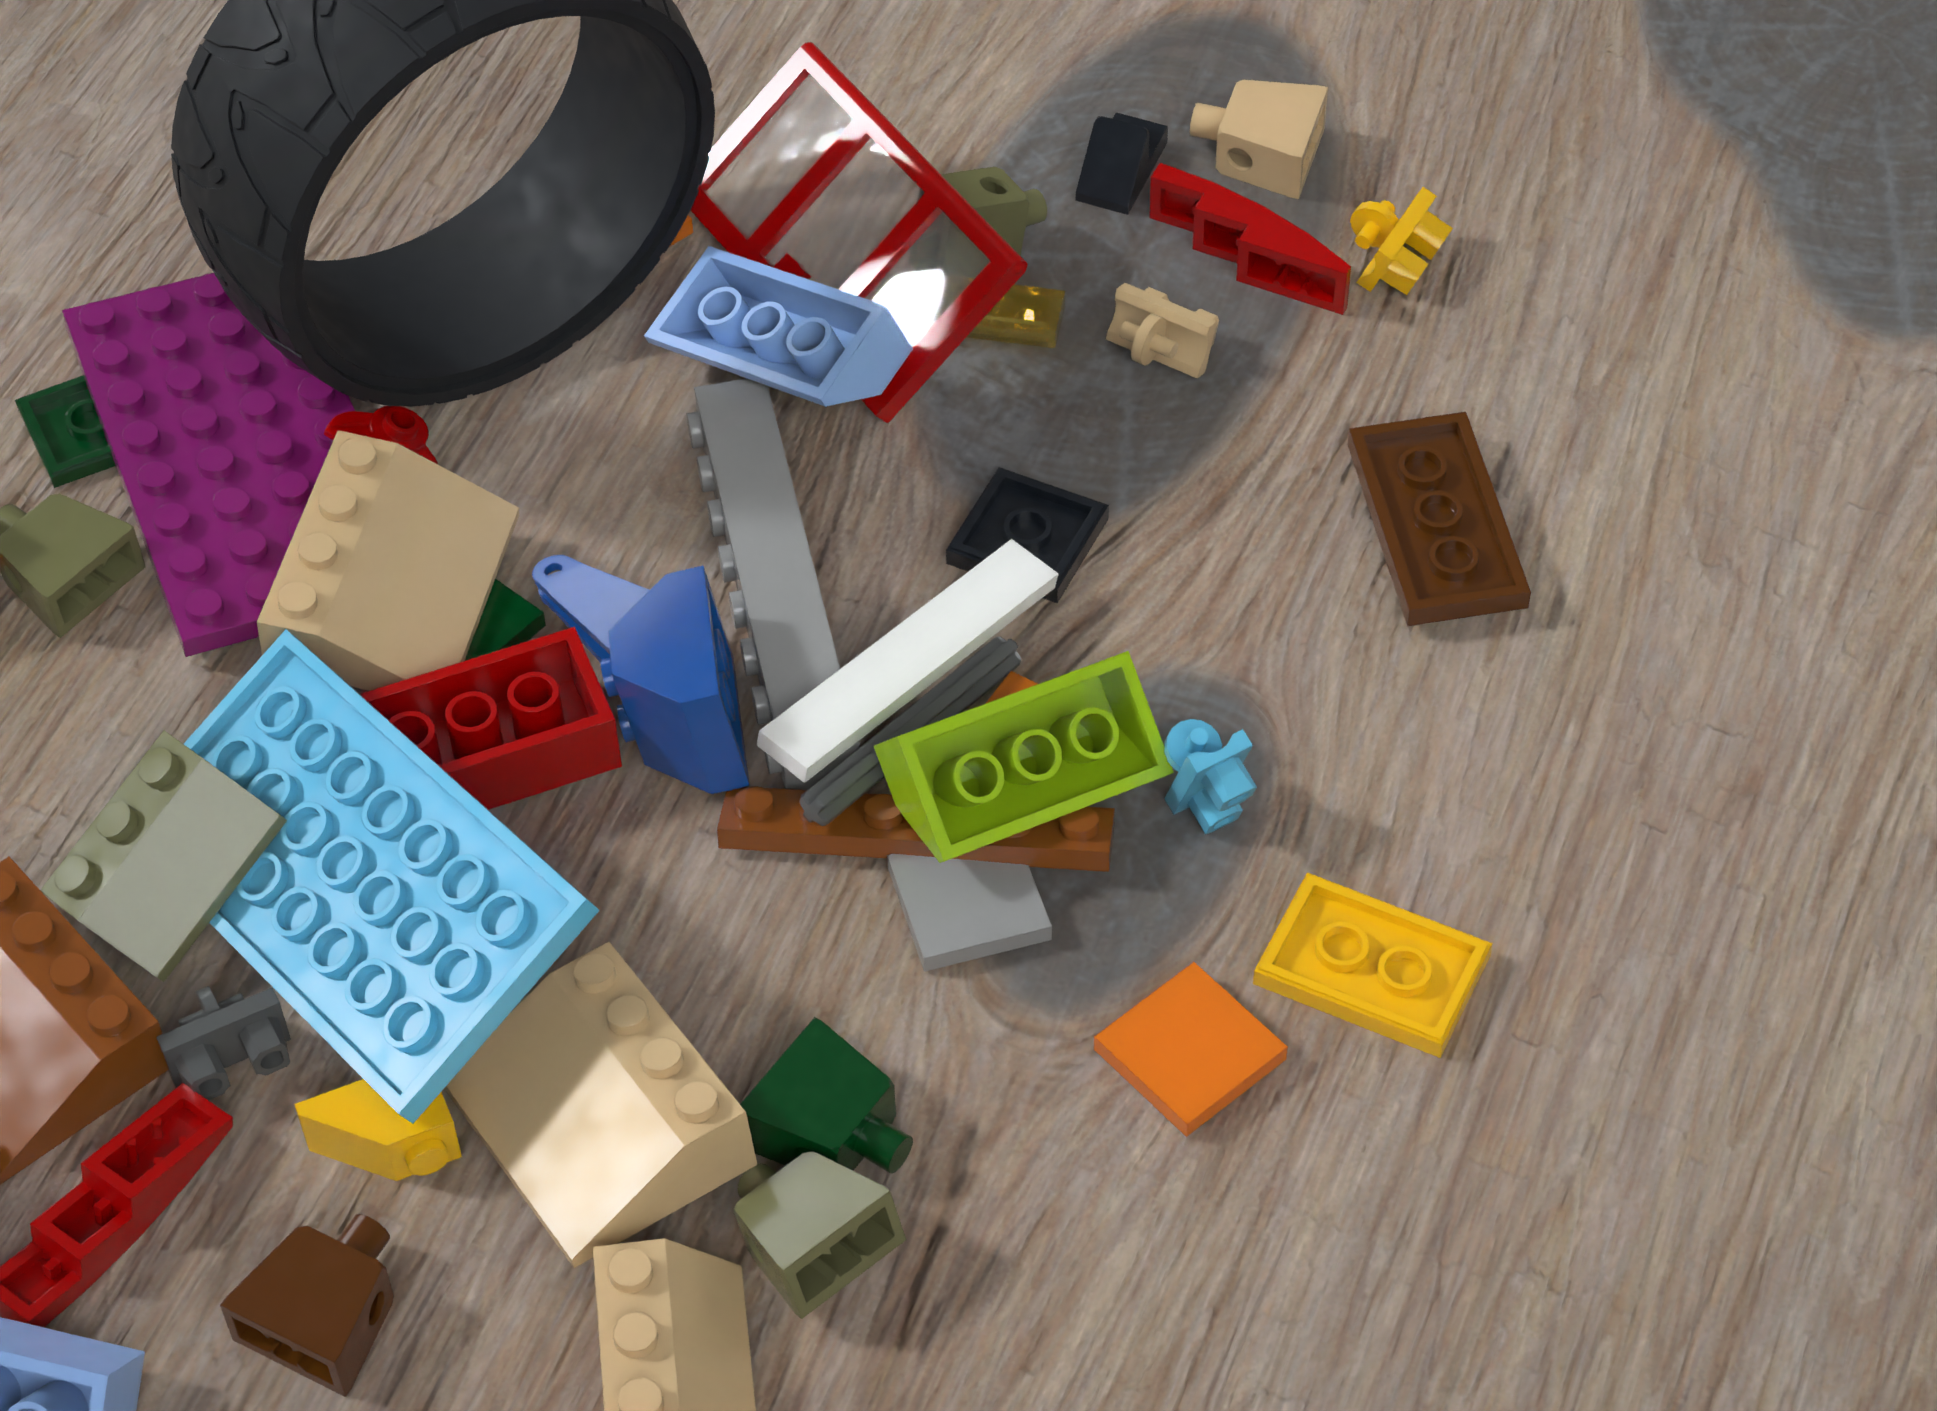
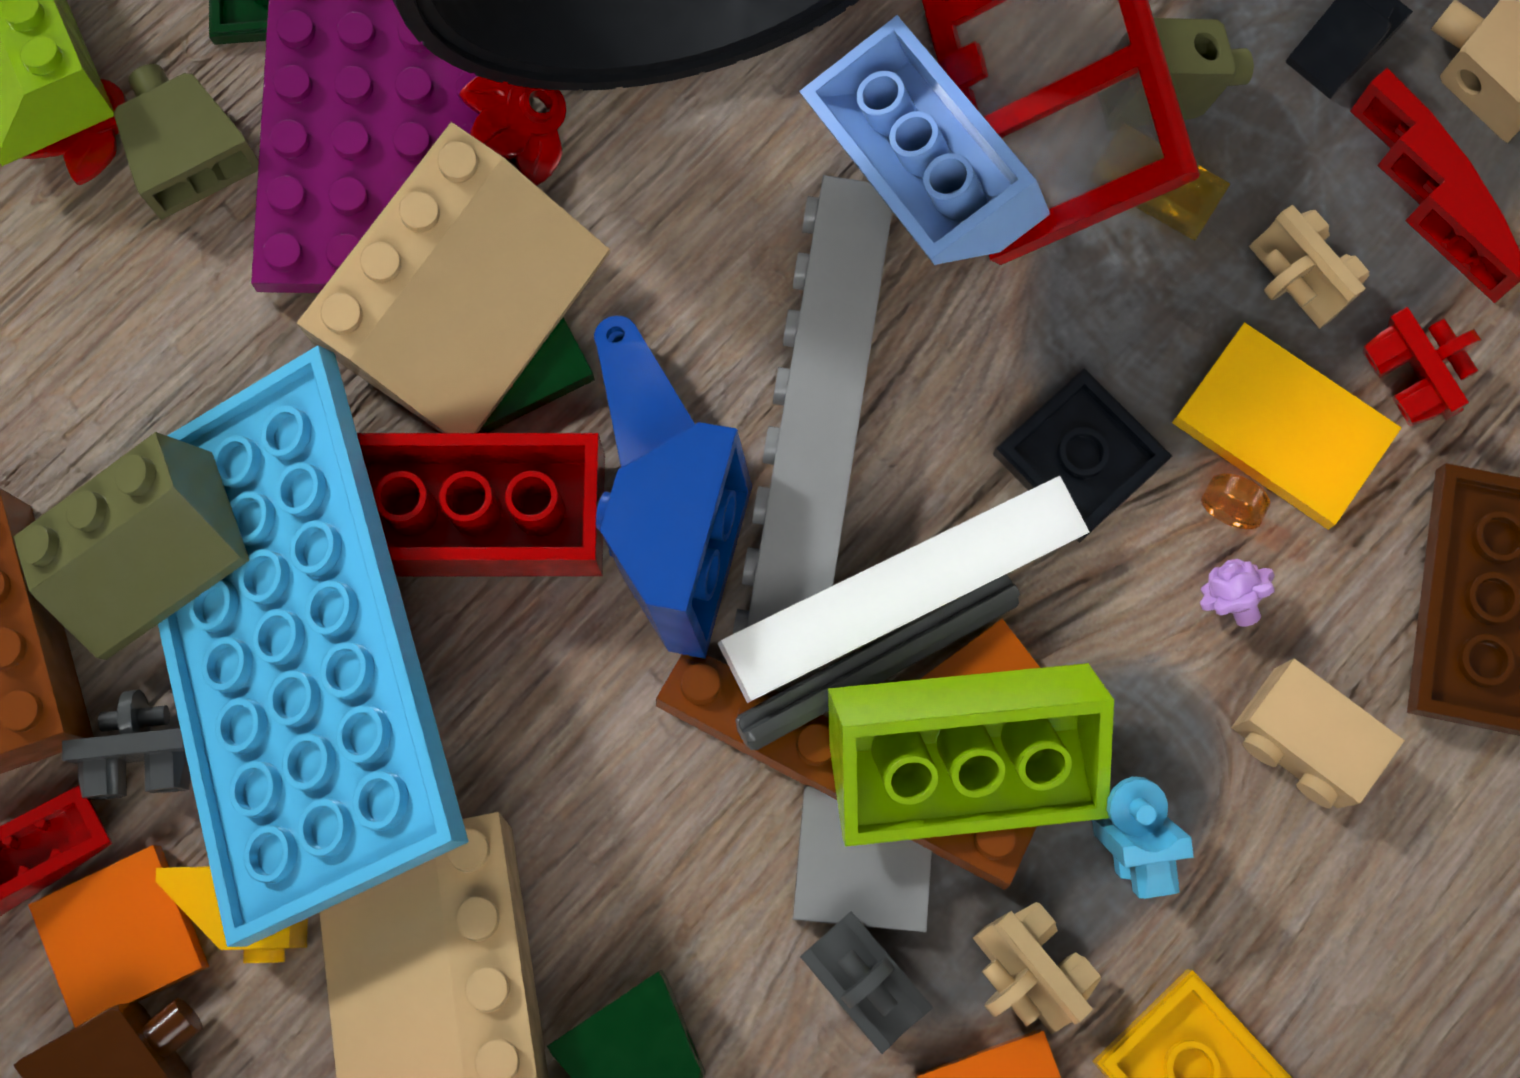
camera: 20 degrees right, 25 degrees up
none -> orange tile [28,845,209,1028]
none -> dark grey hips [800,911,933,1054]
none -> tan hips [973,902,1101,1034]
none -> yellow tile [1172,322,1402,530]
none -> lavender plant [1200,559,1275,627]
none -> clear orange tile [1201,473,1271,529]
none -> tan brick [1231,658,1405,809]
none -> red hips [1363,307,1482,426]

